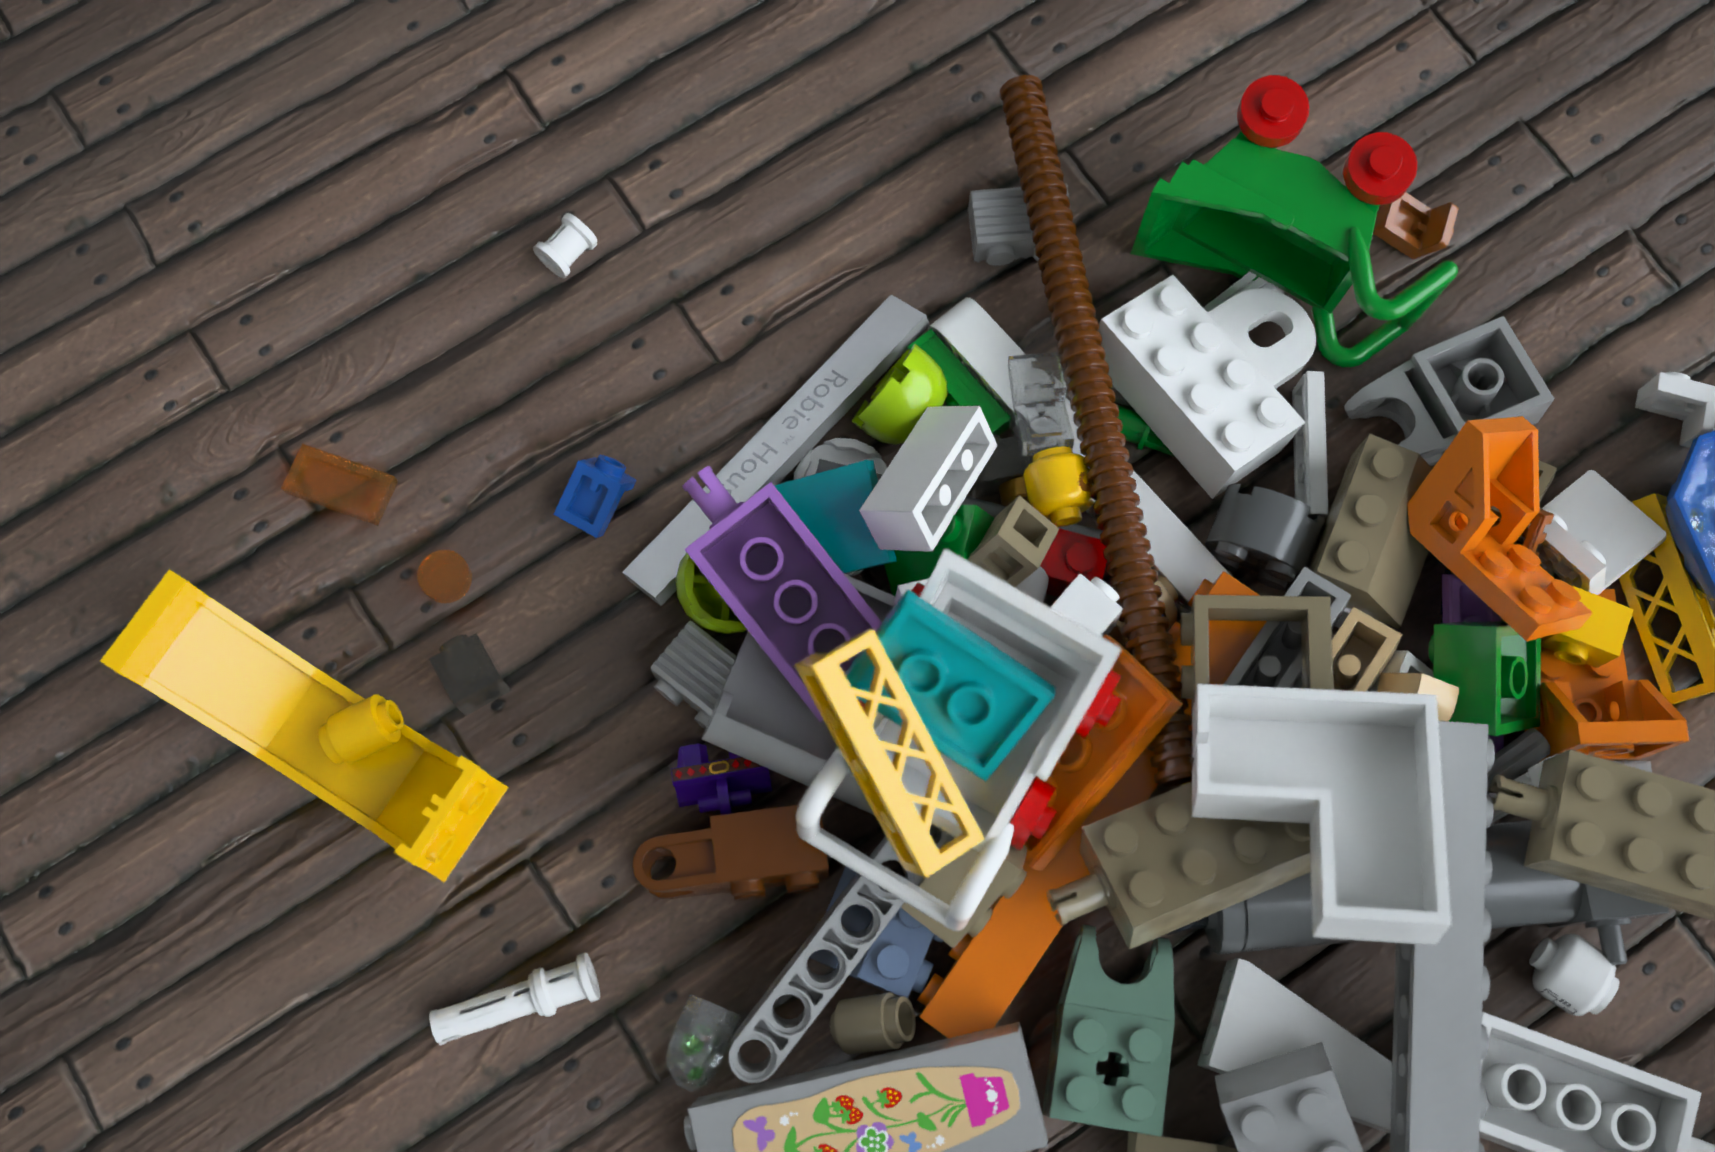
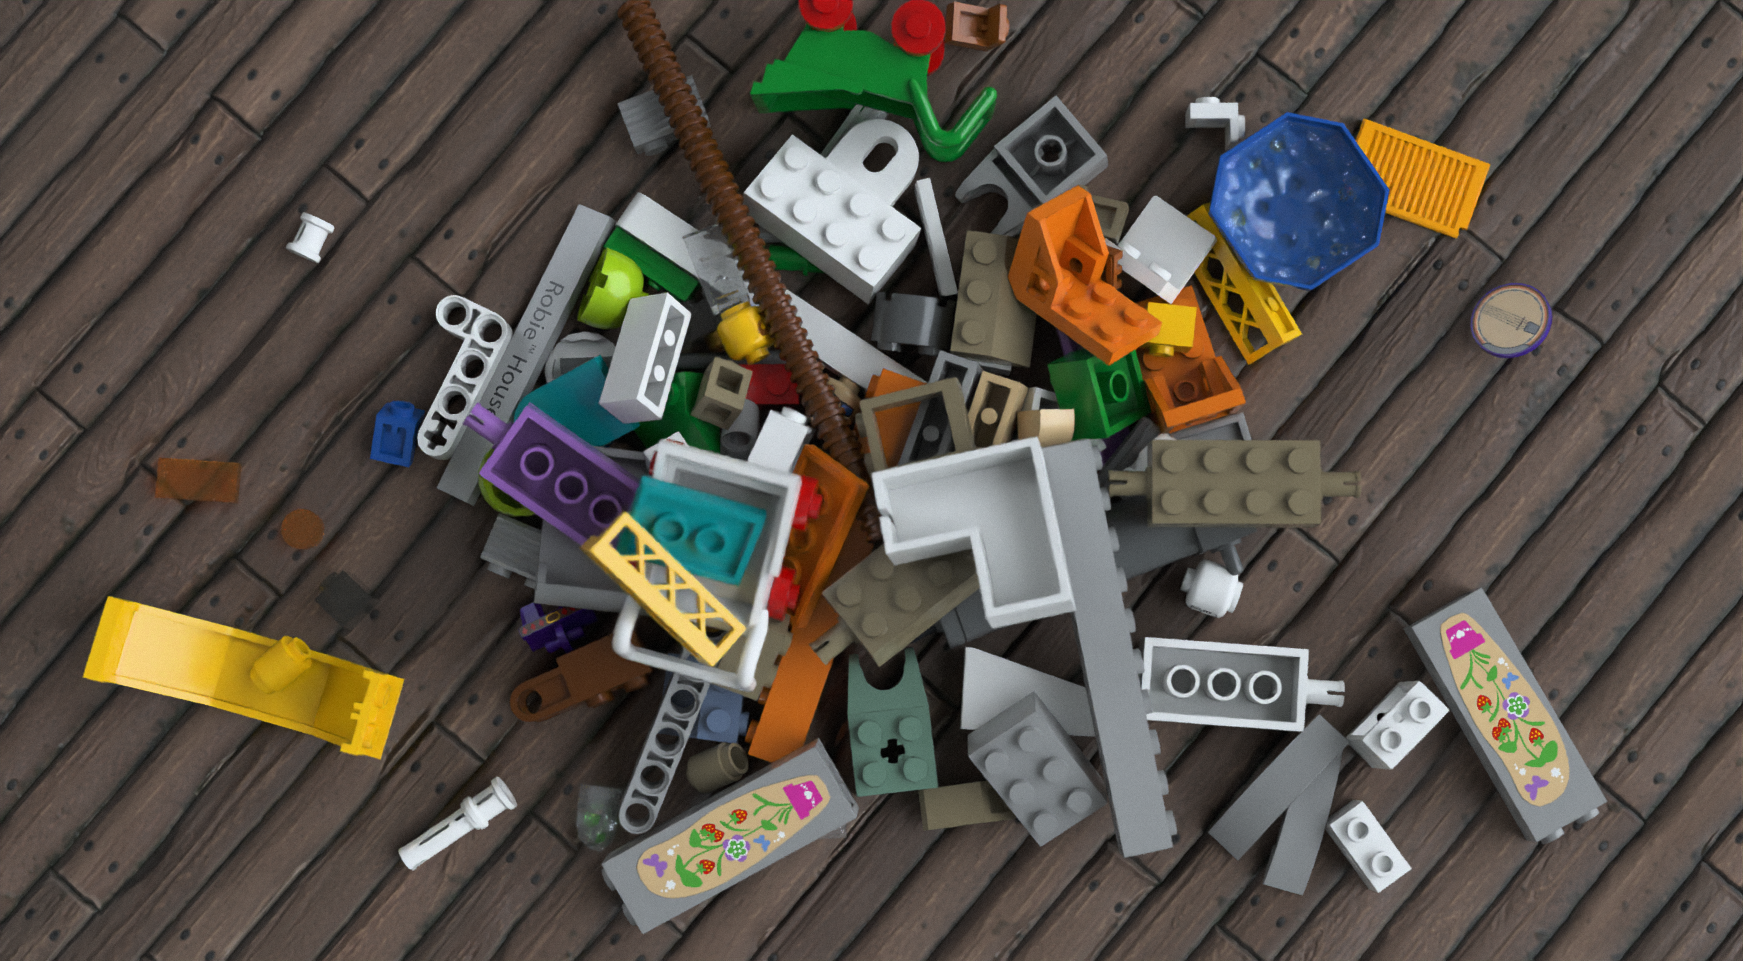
camera: 10 degrees left, 10 degrees up
none -> white beam [417,295,513,460]

